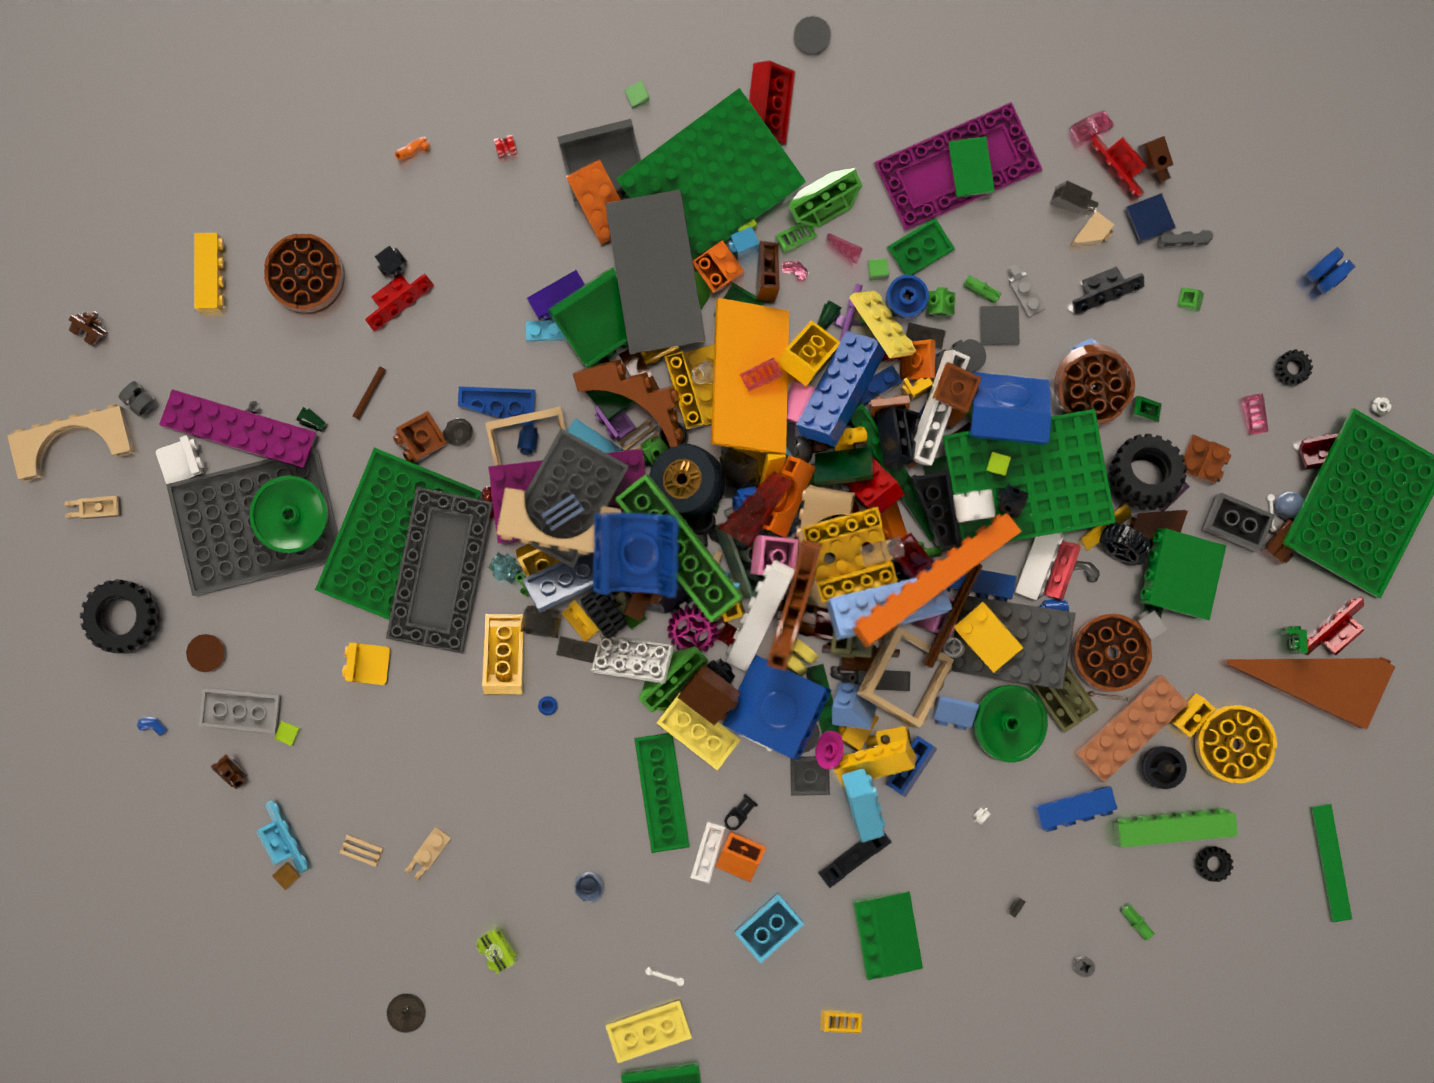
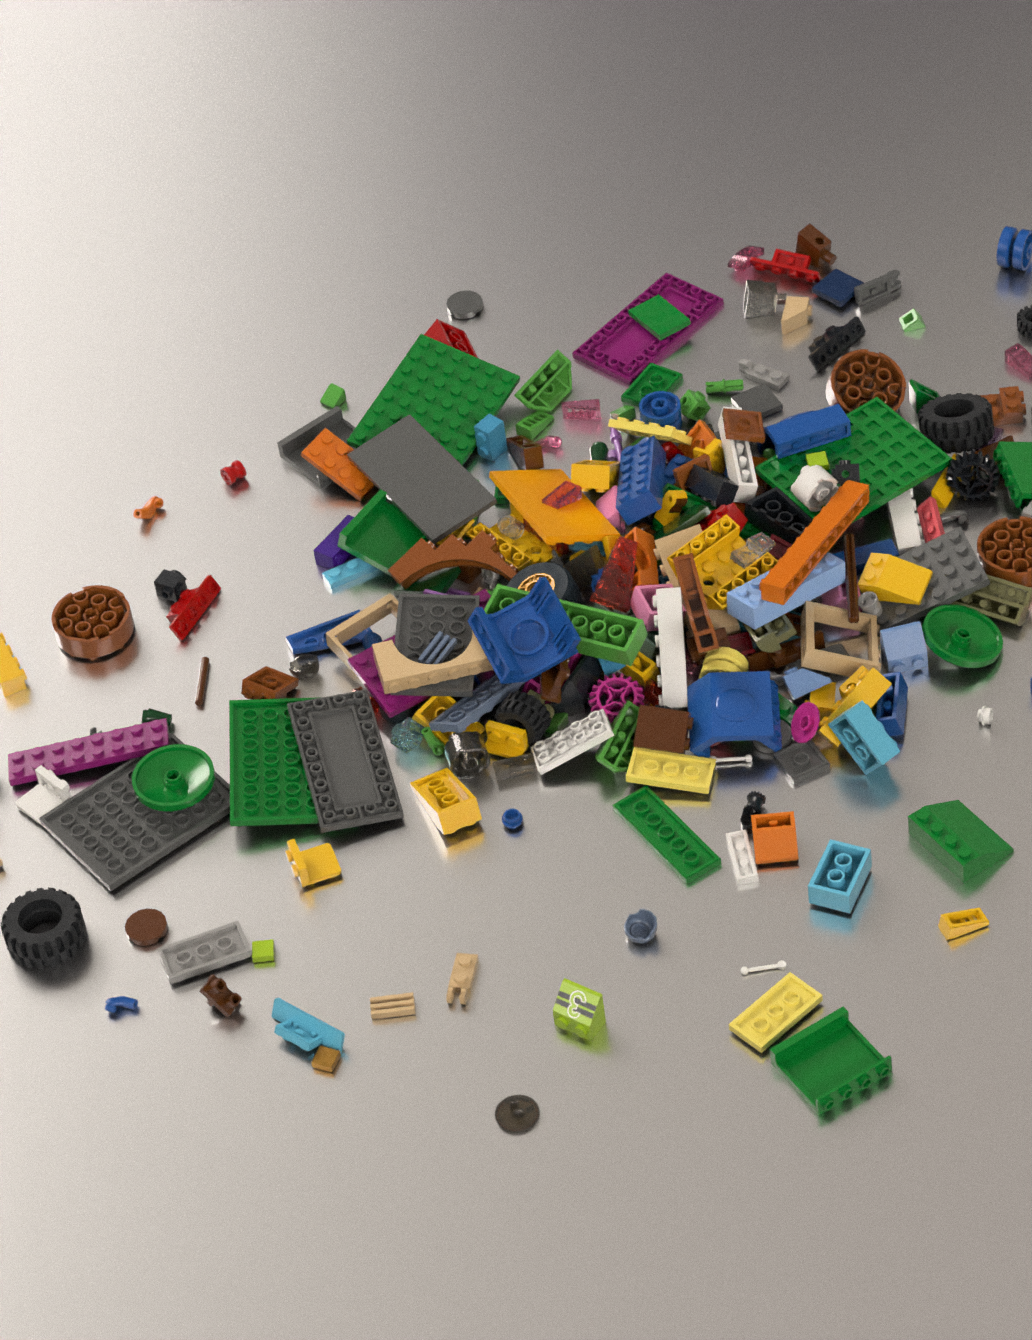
camera: 15 degrees left, 40 degrees down
orange slope [693,240,745,293] -> none
black slope [818,830,892,888] -> none

